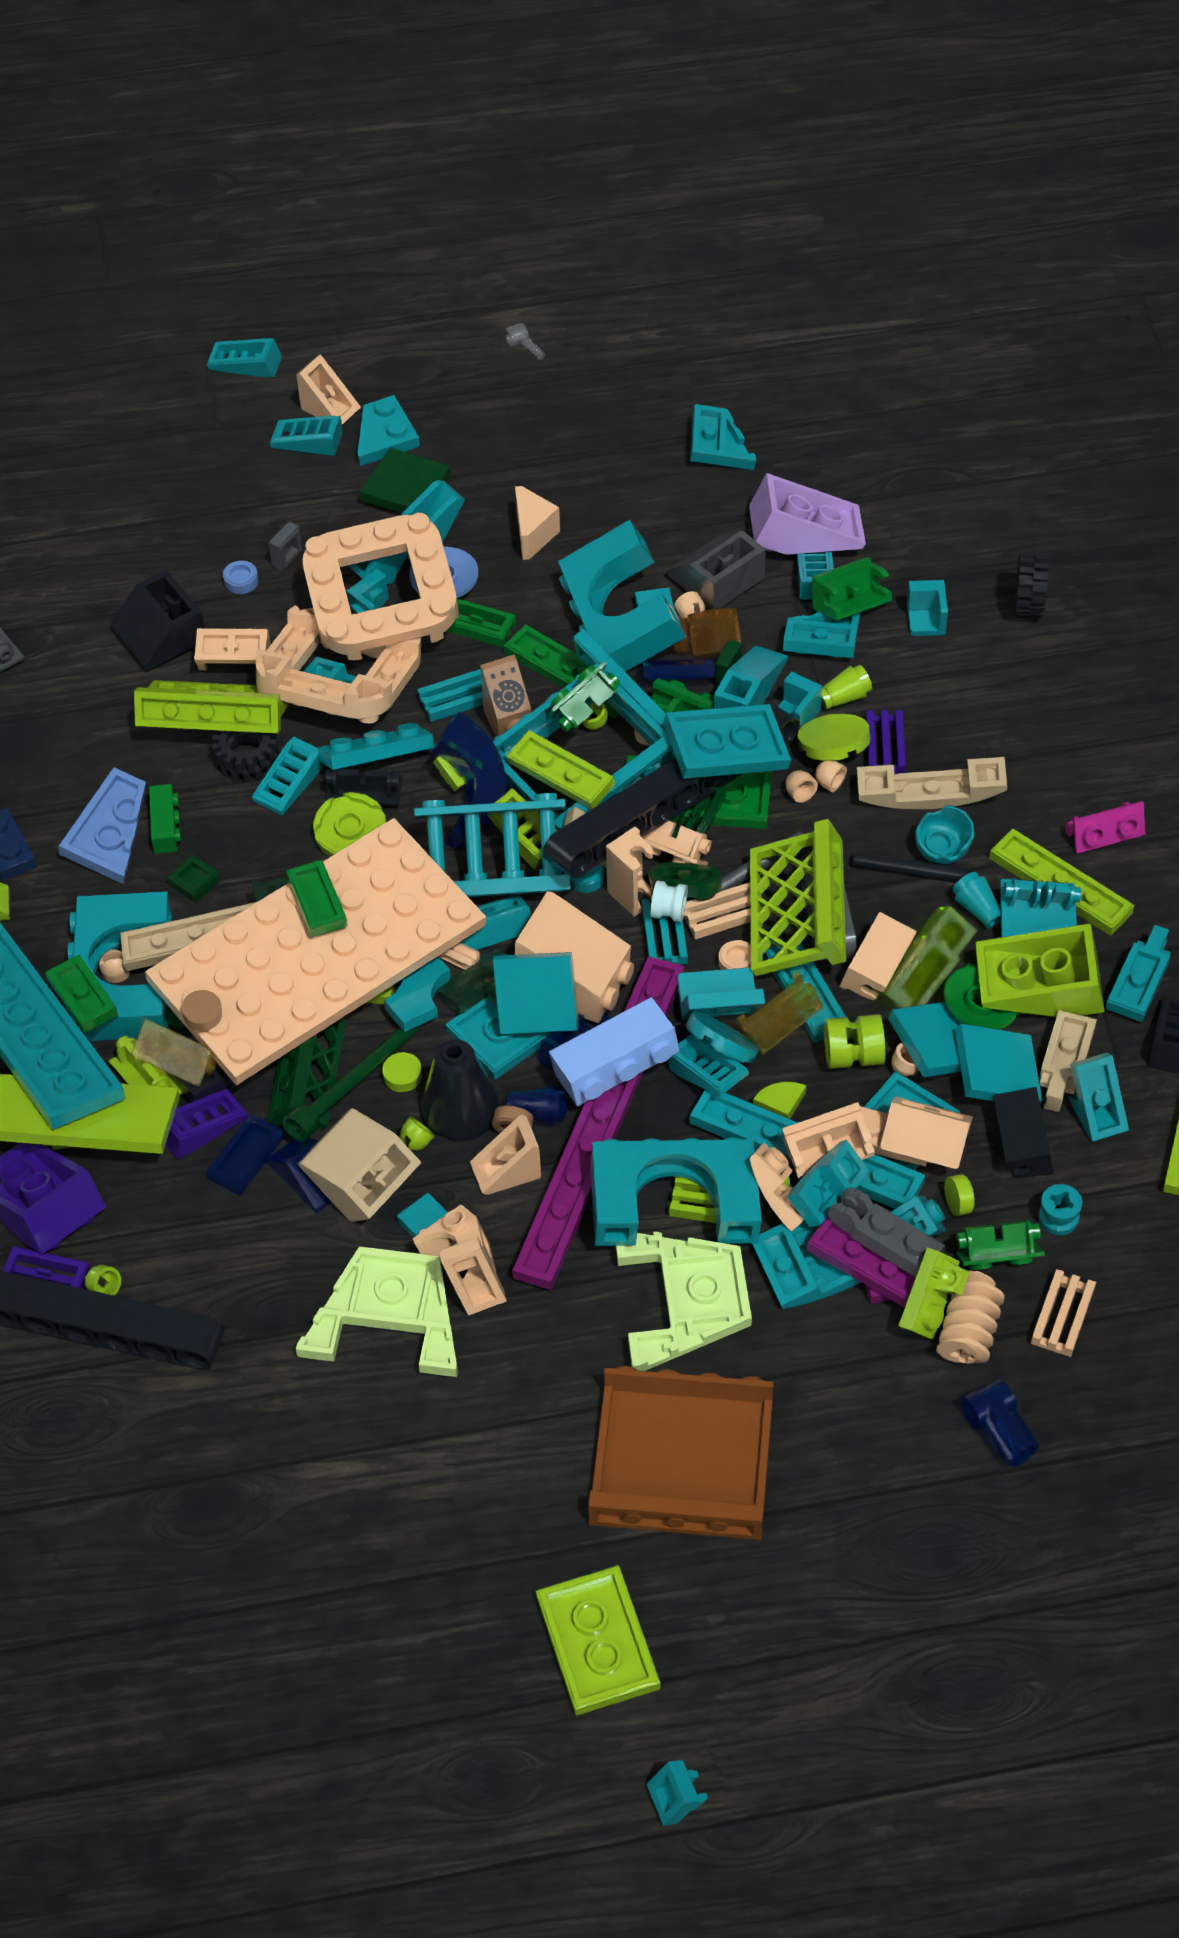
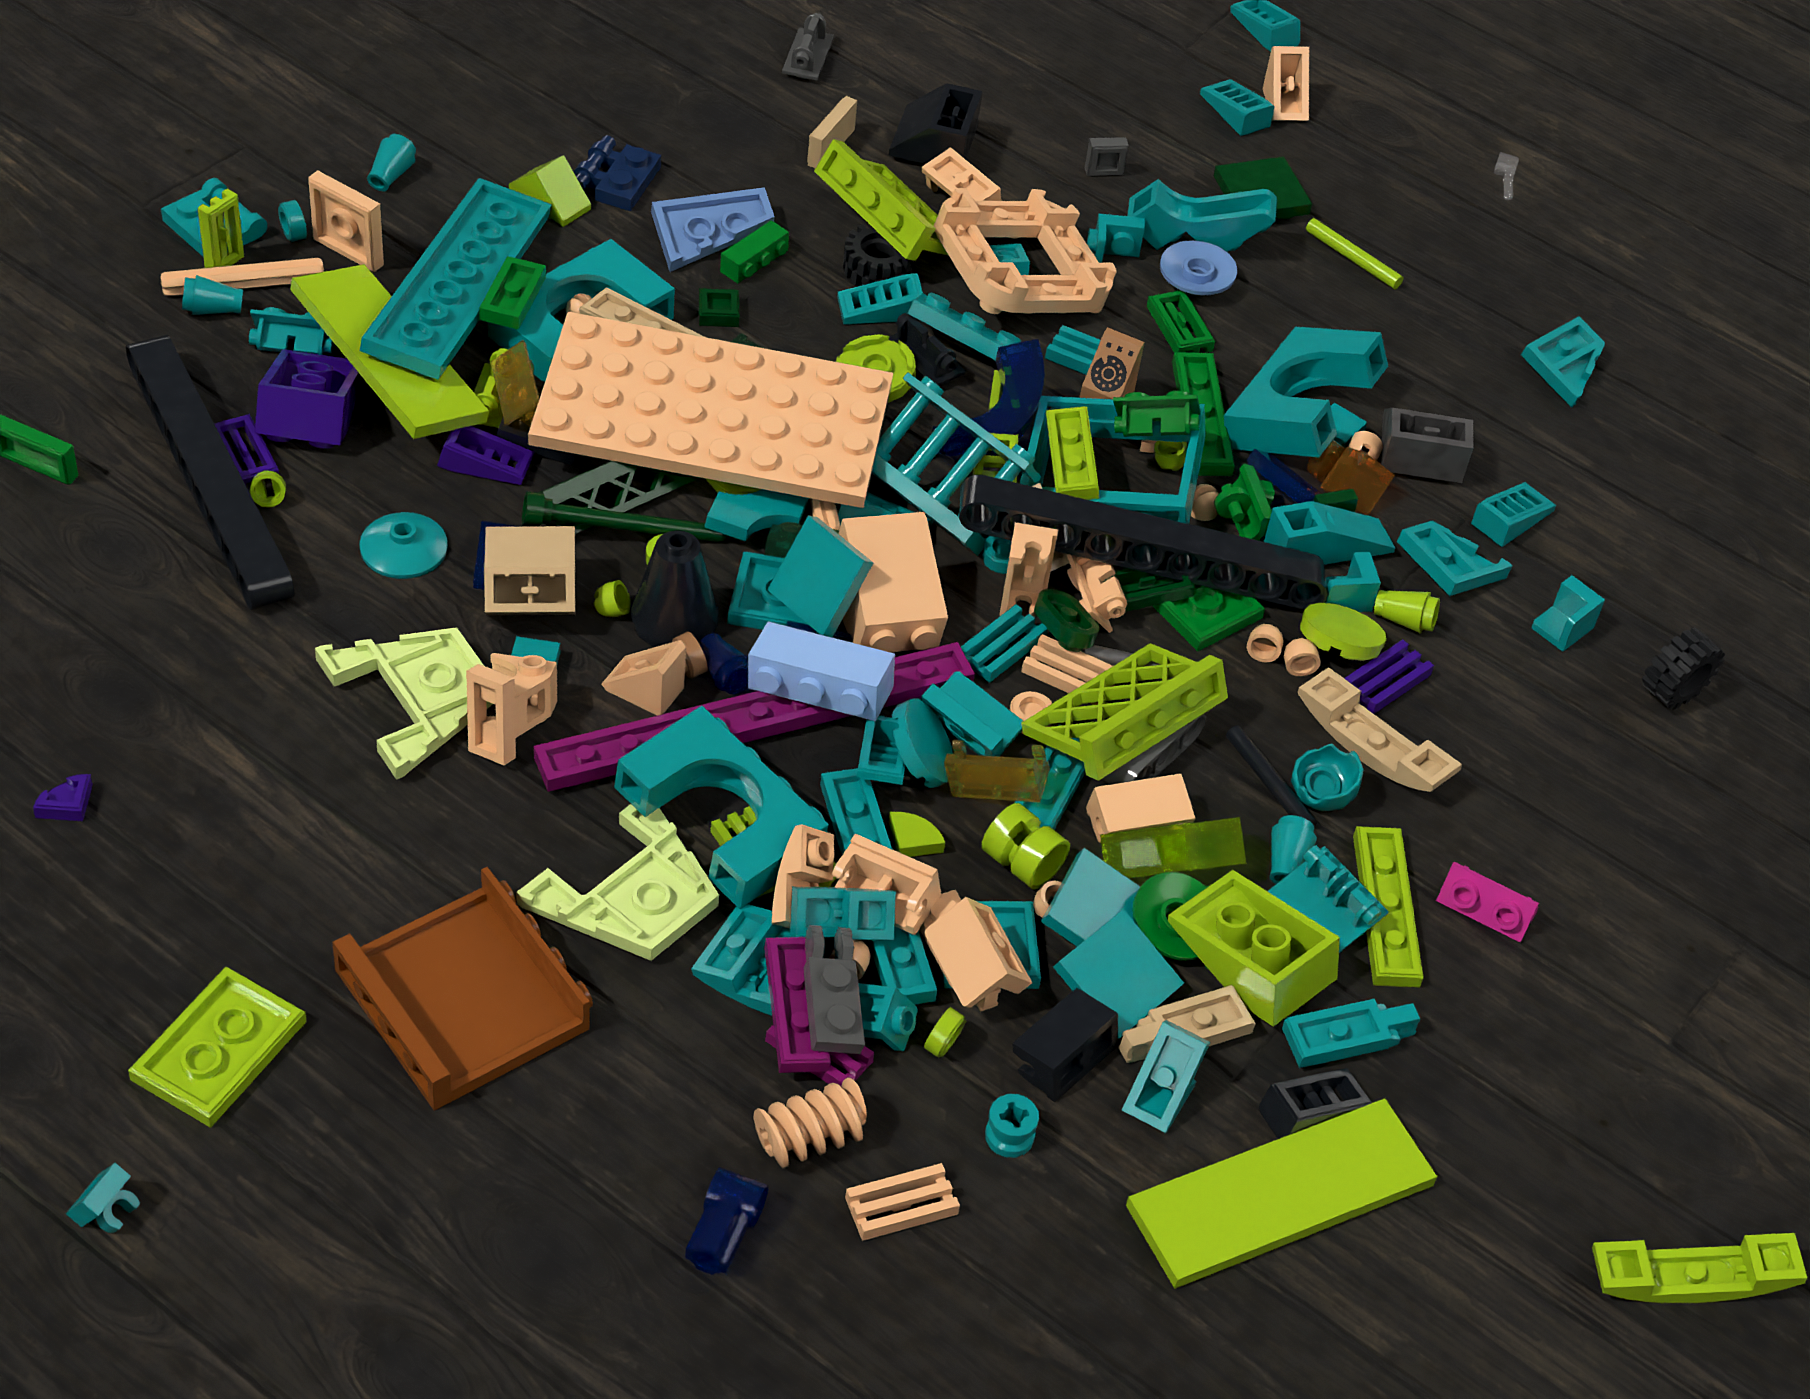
camera: 40 degrees right, 5 degrees down
medium nougat tile [182,990,222,1031] -> none
clear blue tile [206,1114,284,1196] -> none
medium blue tile [223,561,259,594] -> none
green tile [286,860,348,937] -> none
light nougat plate [303,513,459,660] -> none
teal wing [357,395,420,466] -> none
light nougat slope [515,486,560,560] -> none
teal tile [574,629,666,731] -> none
light aqua wheel [651,880,688,922] -> none
teal plate [663,704,791,779] -> none
lavender slope [749,473,866,555] -> none
green hinge [812,557,892,621] -> none
lime hinge [898,1247,970,1340] -> none
green hinge [955,1220,1045,1270] -> none
none -> dark purple tile [33,774,93,821]
none -> teal dish [360,512,448,579]
none -> tan tile [807,96,857,168]
none -> lime bar [1306,218,1403,289]

